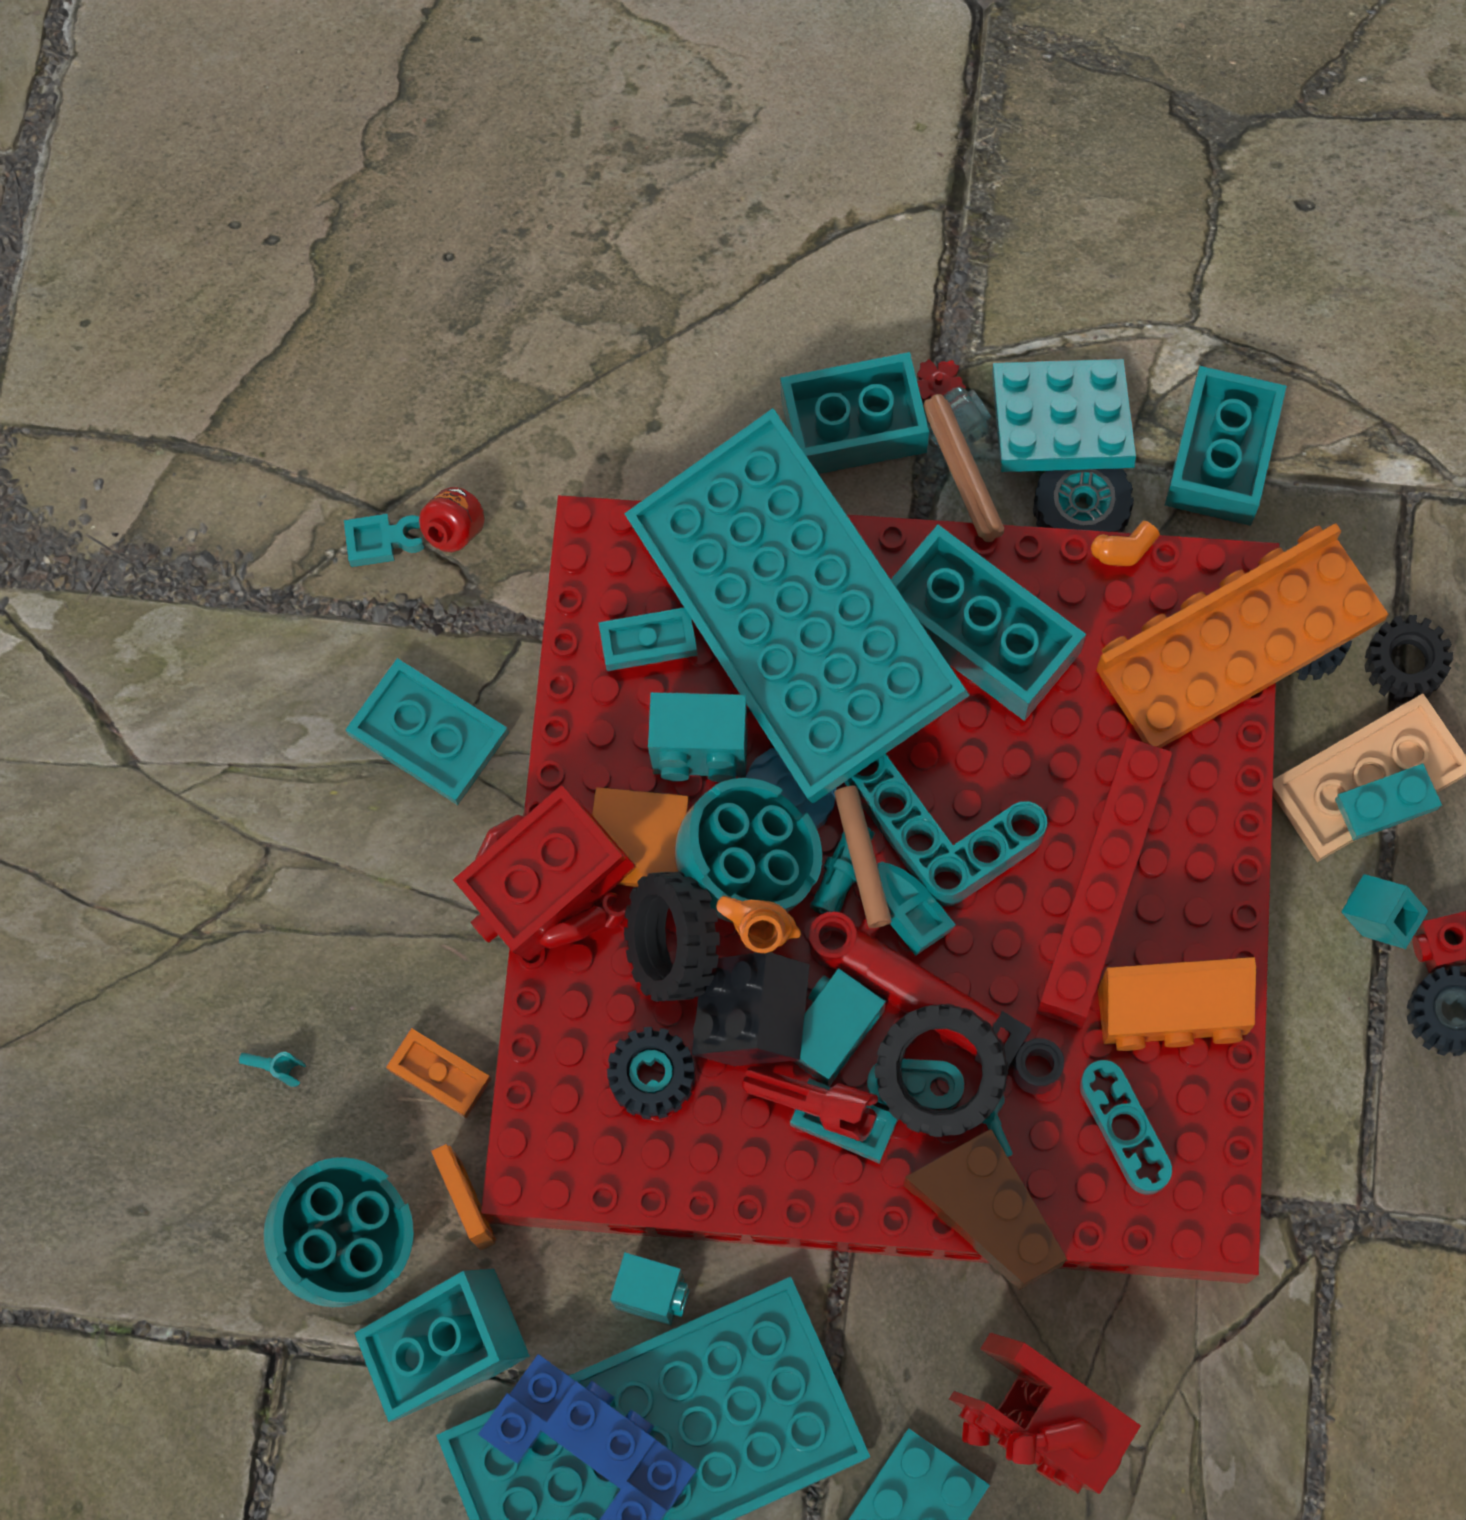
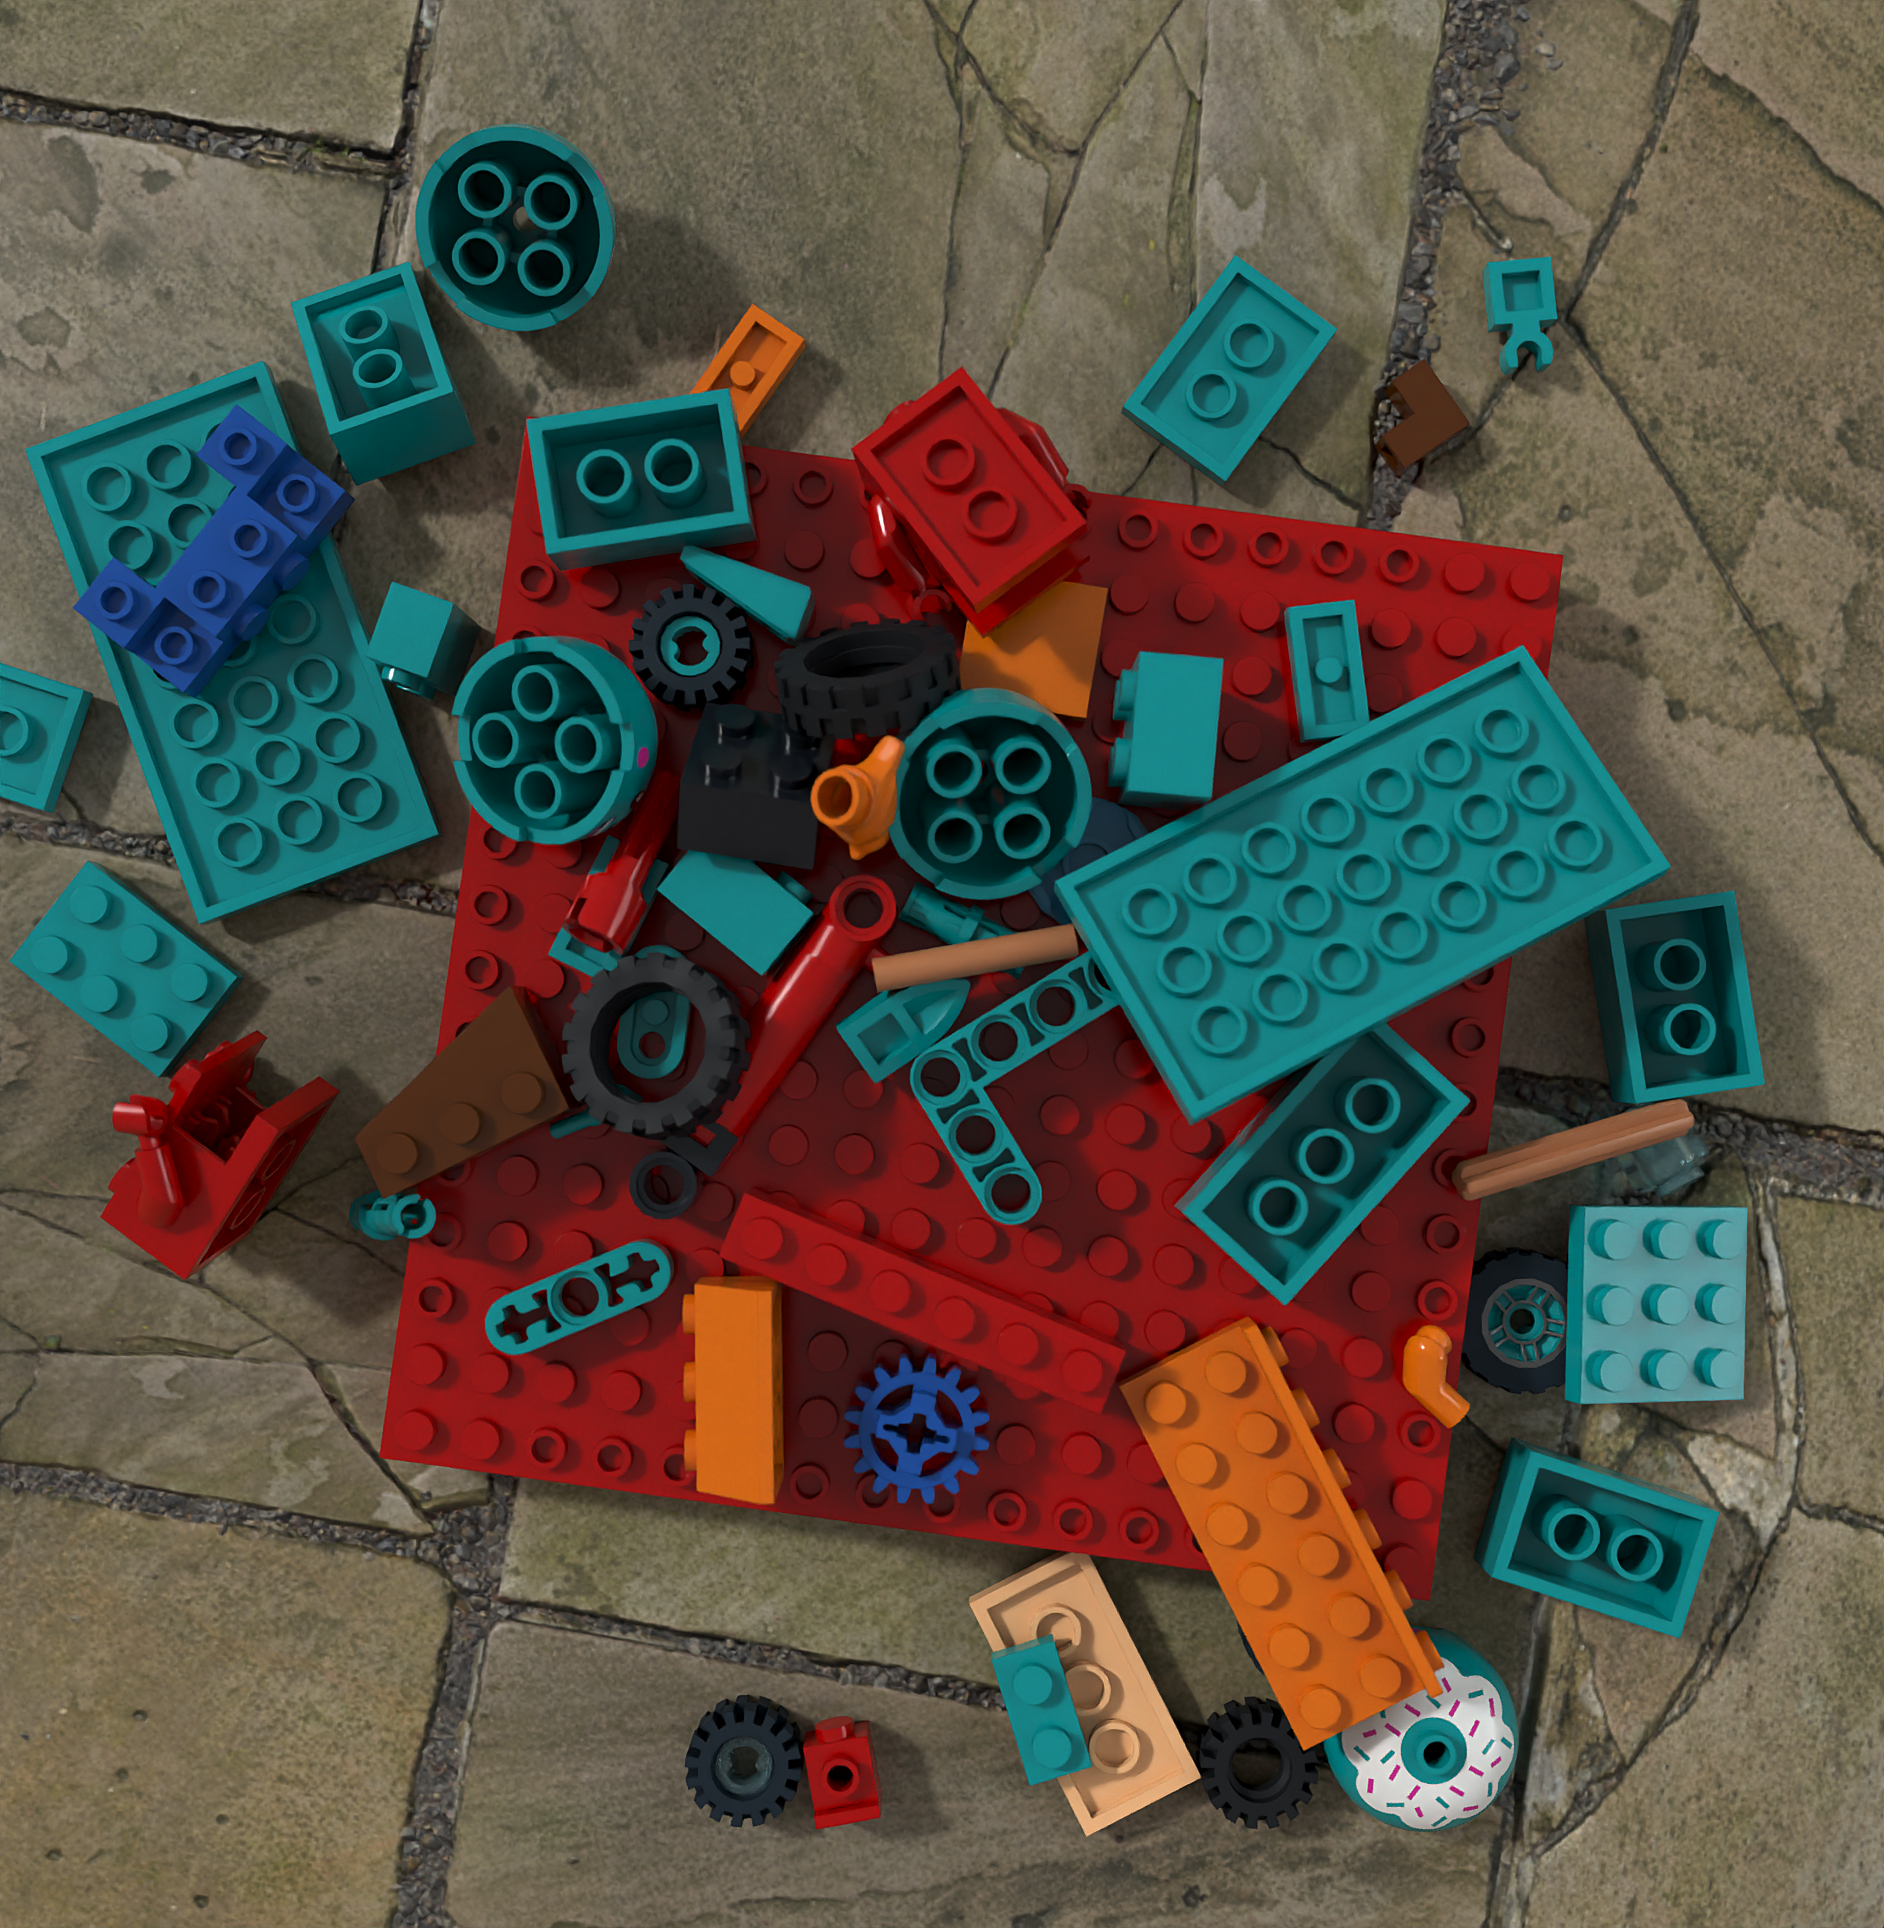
camera: 90 degrees right, 15 degrees up
teal hand [239,1051,306,1087] -> none
red head [419,487,485,553] -> none
orange tile [431,1144,496,1251] -> none
red plant [917,359,966,404] -> none
teal brick [1341,874,1428,949] -> none
none -> teal pin [349,1189,436,1241]
none -> teal cylinder [451,636,658,845]
none -> teal brick [526,388,757,571]
none -> teal slope [680,544,816,647]
none -> blue gear [844,1353,990,1504]
none -> cylinder [1320,1626,1519,1832]
none -> reddish brown piece [1375,359,1470,478]

